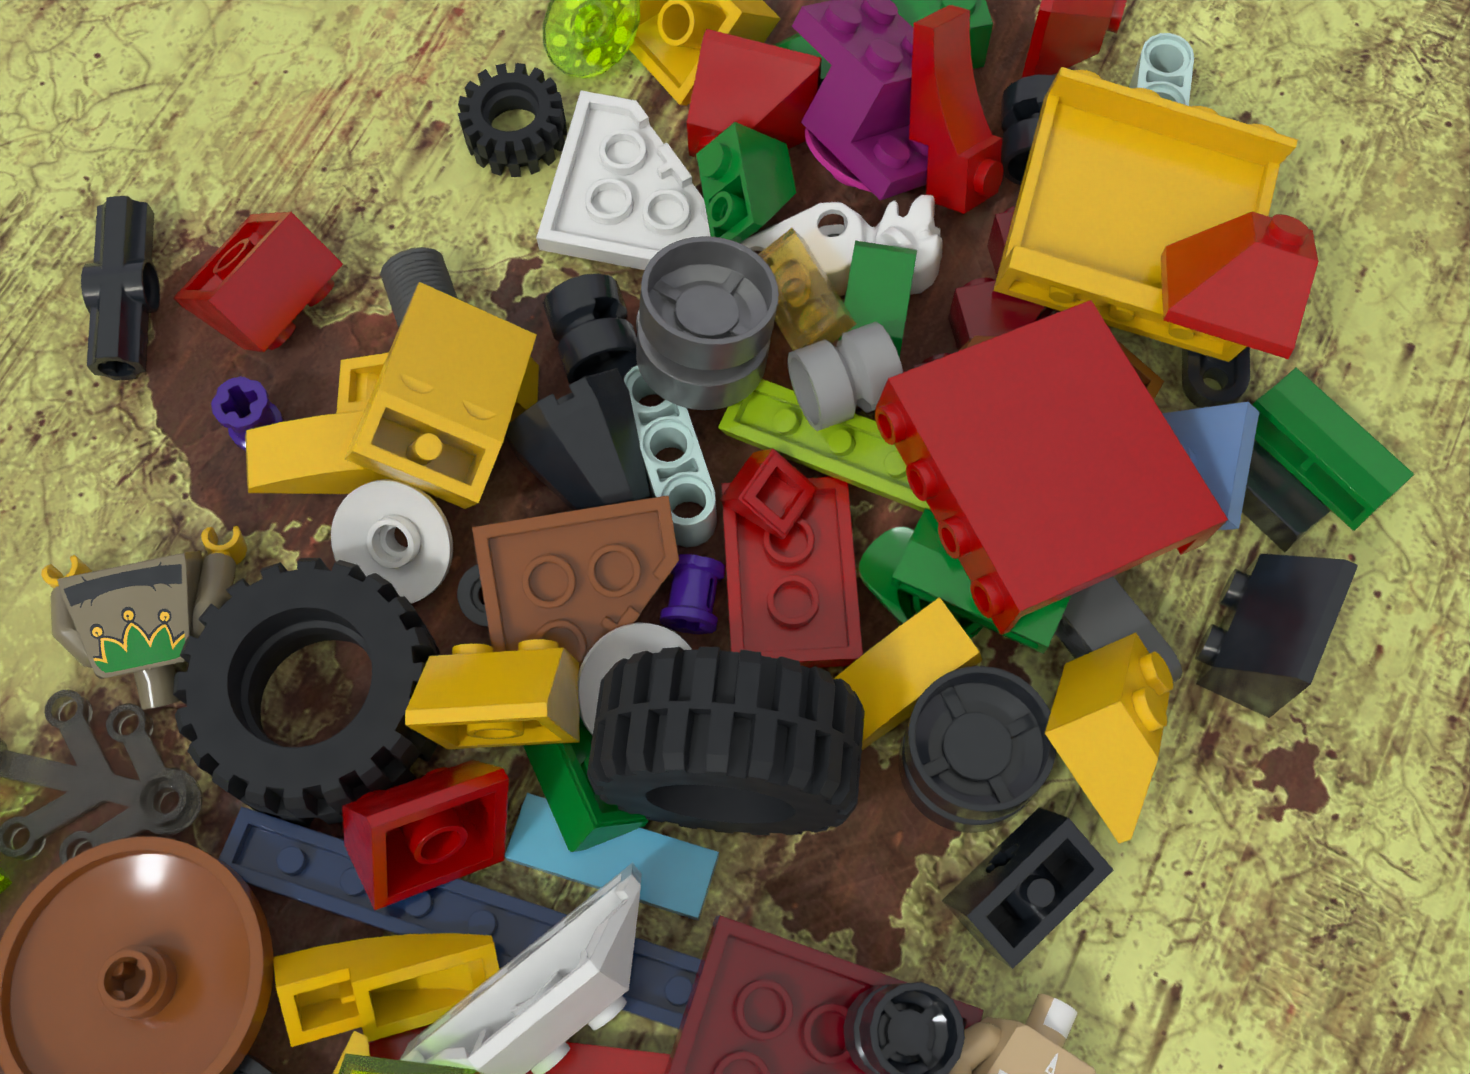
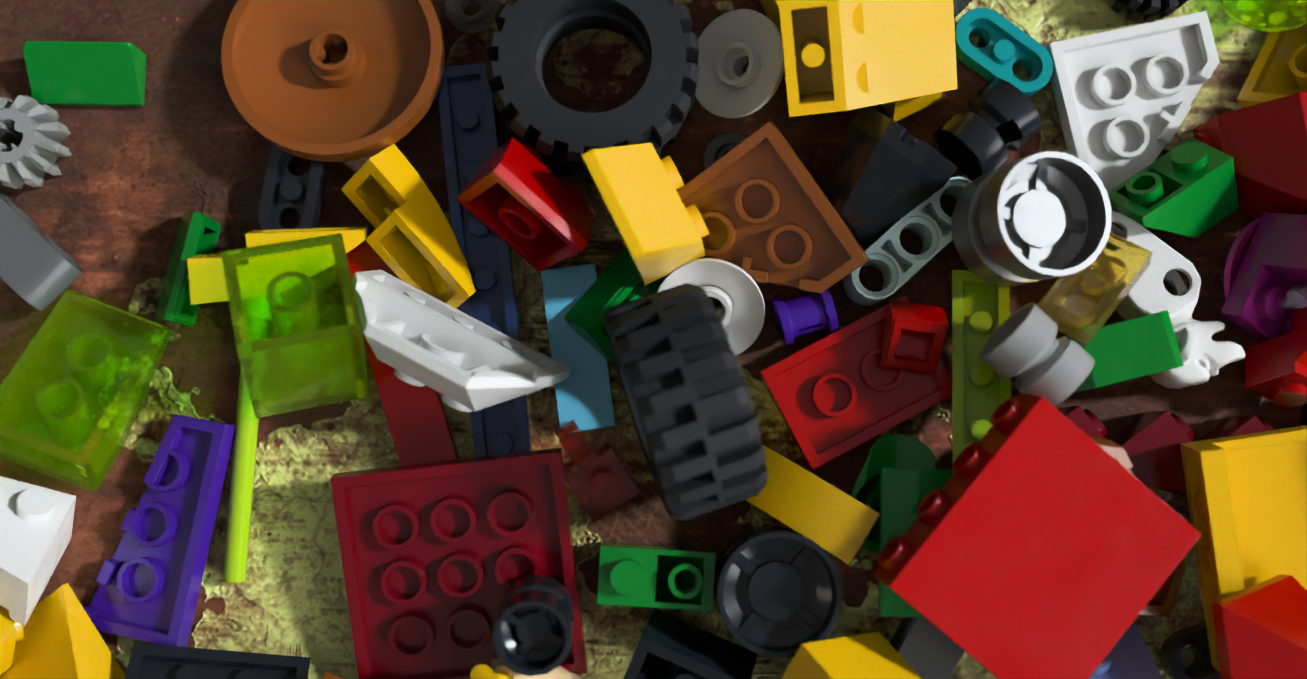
camera: 60 degrees right, 15 degrees up
none -> clear red plate [555,420,641,523]
none -> green slope [597,541,716,611]
none -> teal plate [955,8,1053,98]

